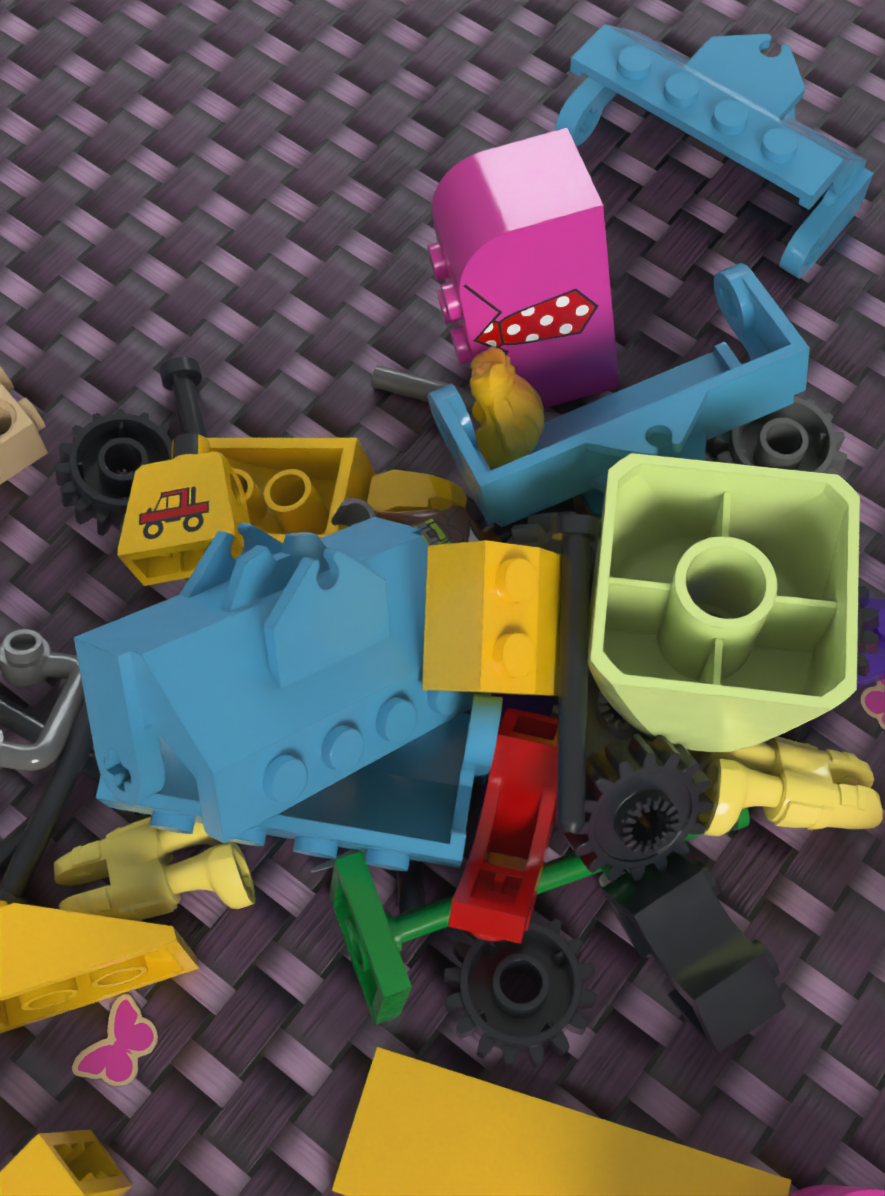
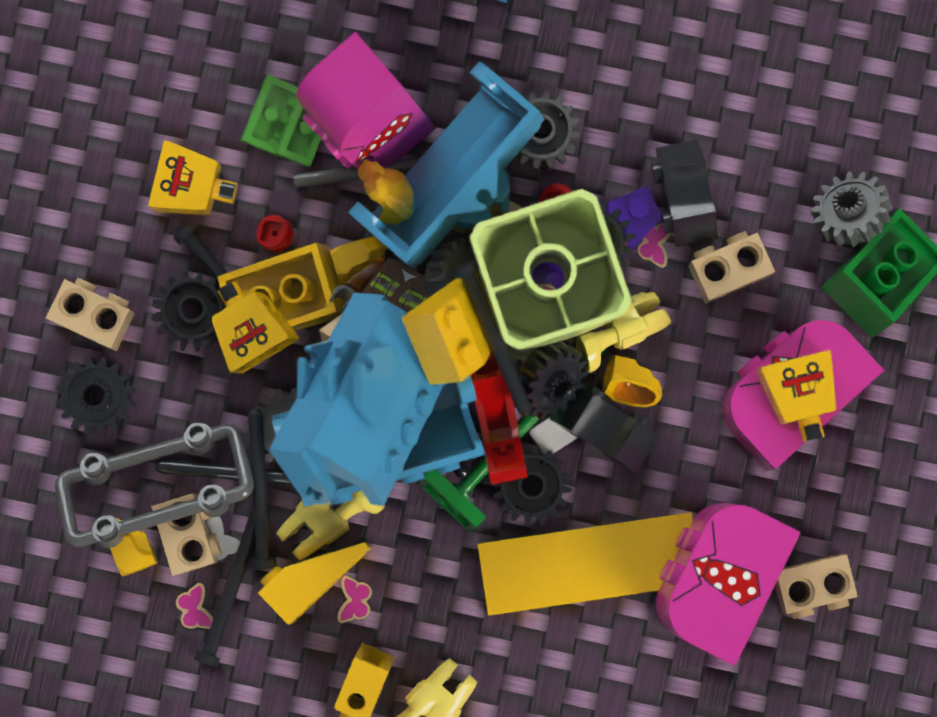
camera: 25 degrees left, 20 degrees up
none -> yellow torso [148,140,238,215]
none -> bright green slope [240,74,321,167]
none -> red tile [256,215,294,253]
none -> white sticker [530,417,577,455]
none -> yellow rock [602,355,662,407]

